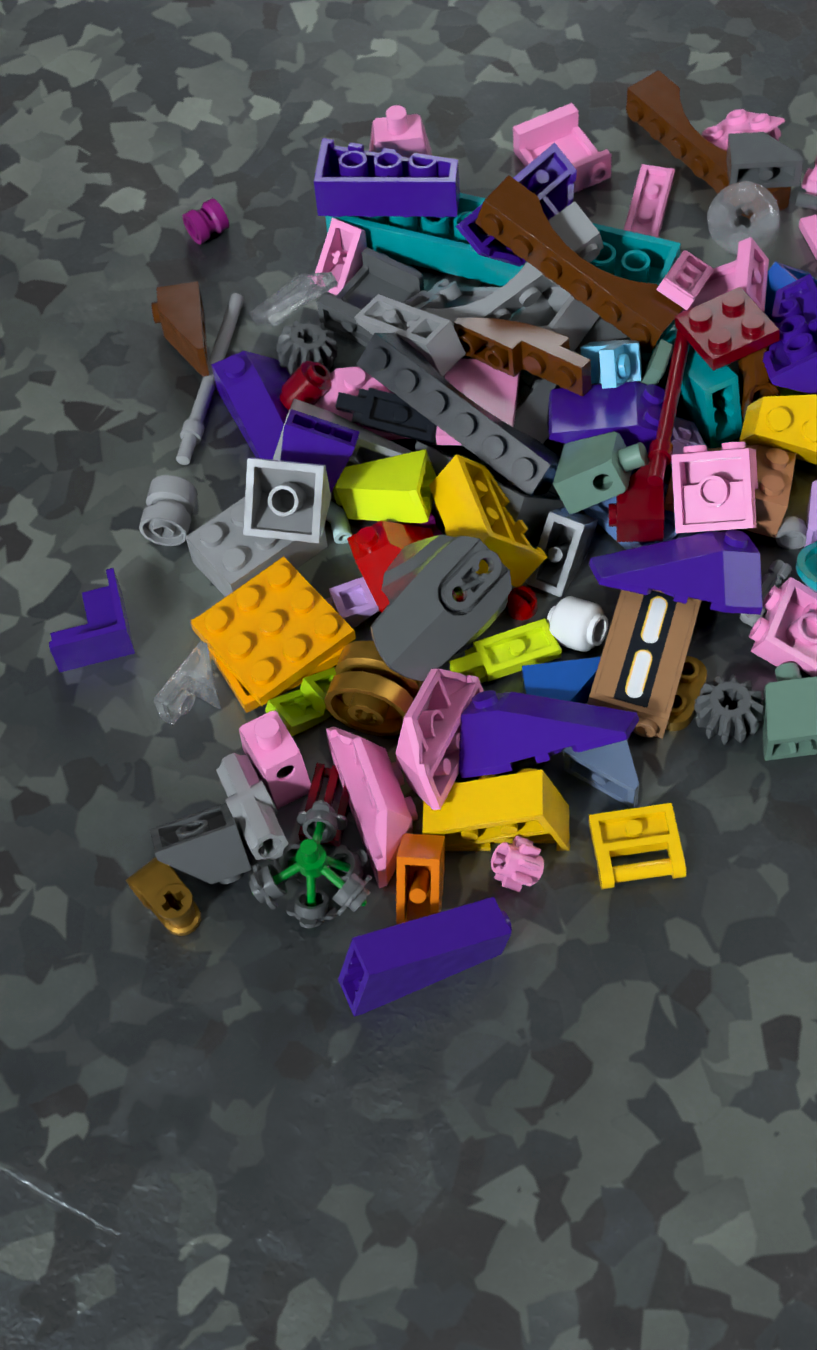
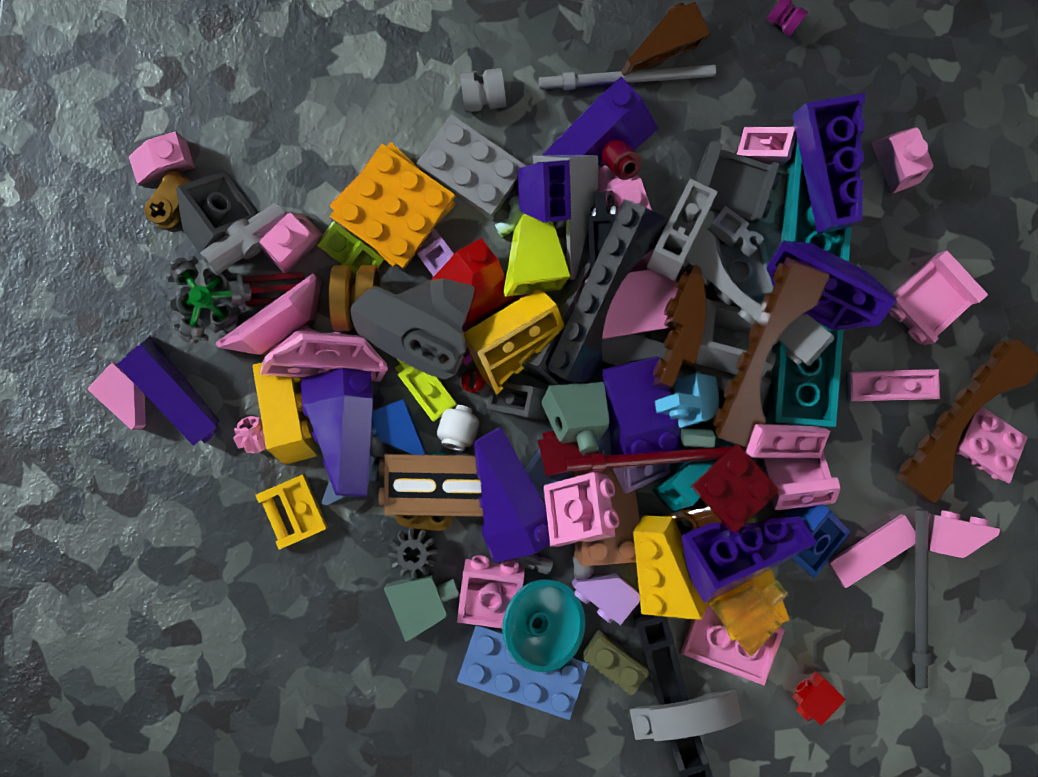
camera: 70 degrees right, 30 degrees up
dark purple panel [49,568,135,672] -> none
clear slope [154,641,221,726] -> none
light grey slope [243,457,331,544] -> none
clear wing [249,272,338,327] -> none
dark grey gear [276,319,338,376] -> none
orange slope [396,833,445,925] -> none
clear brick [707,181,781,257] -> none
dark grey slope [726,132,803,190] -> none
none -> bright pink slope [87,363,146,430]
none -> bright pink slope [129,131,195,185]

